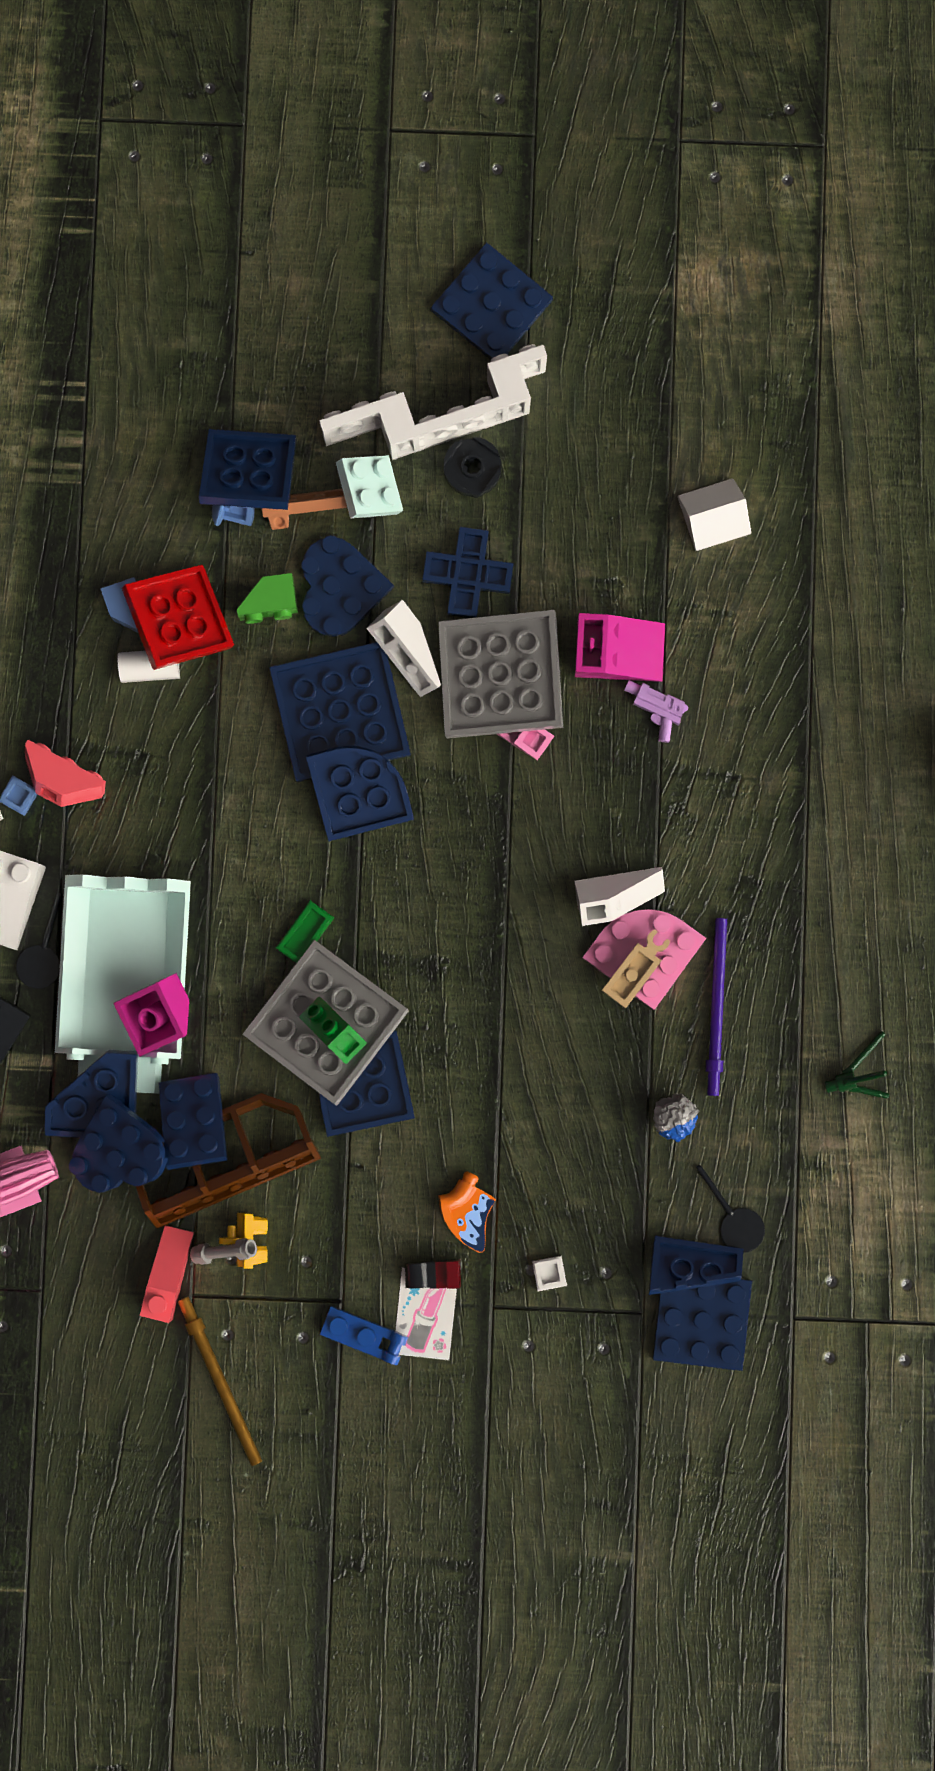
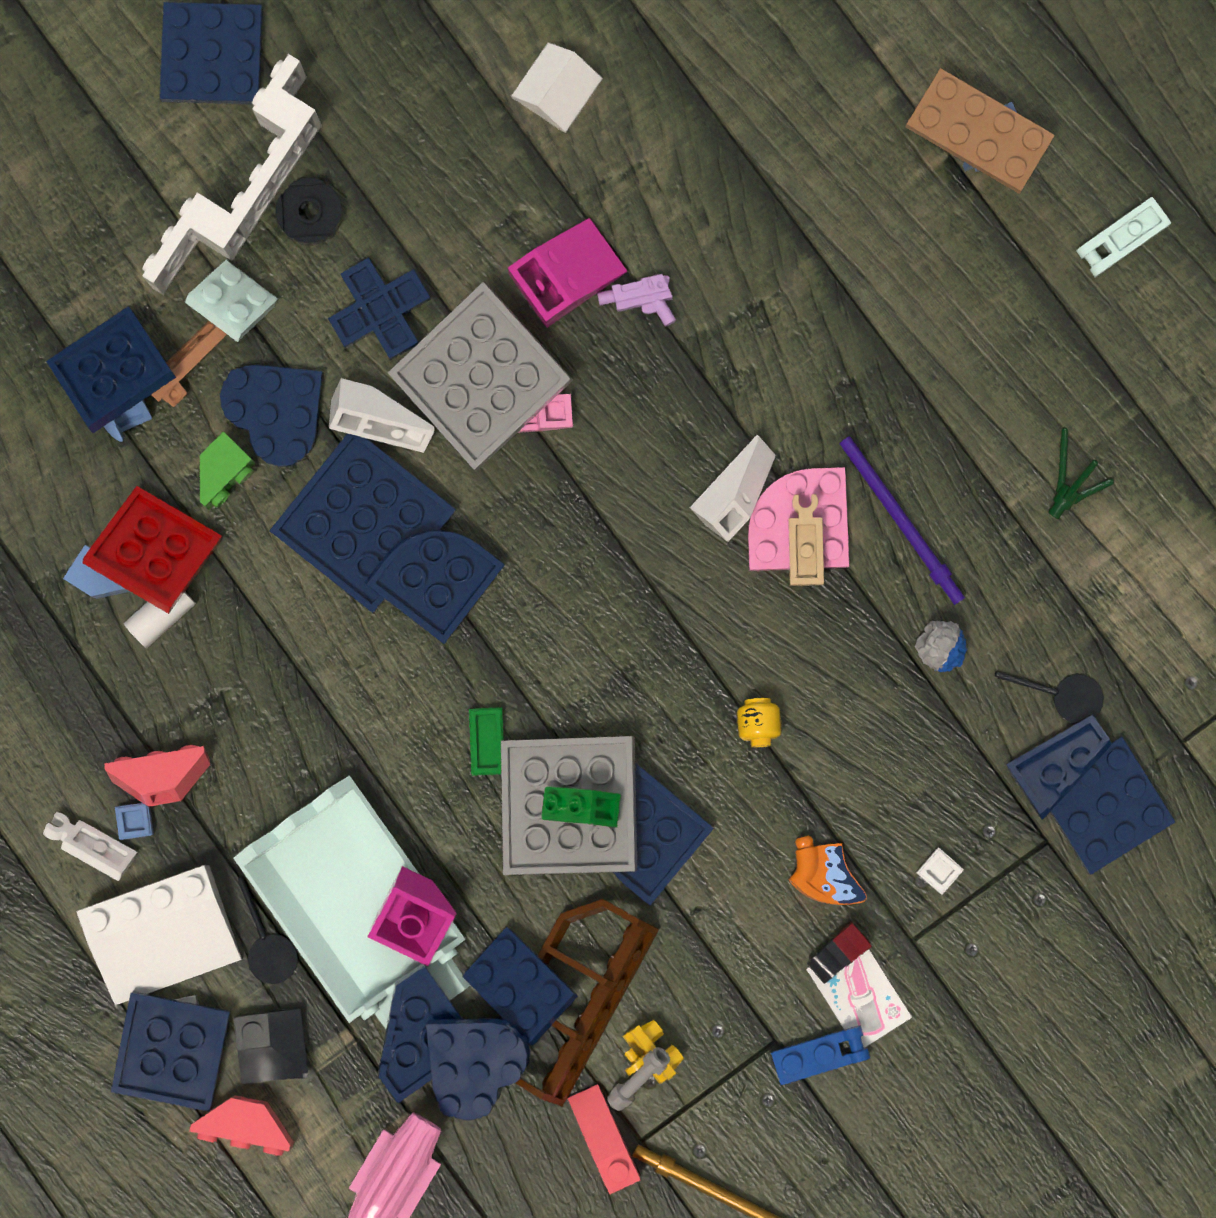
camera: 35 degrees left, 0 degrees up
none -> yellow head [737,698,782,748]

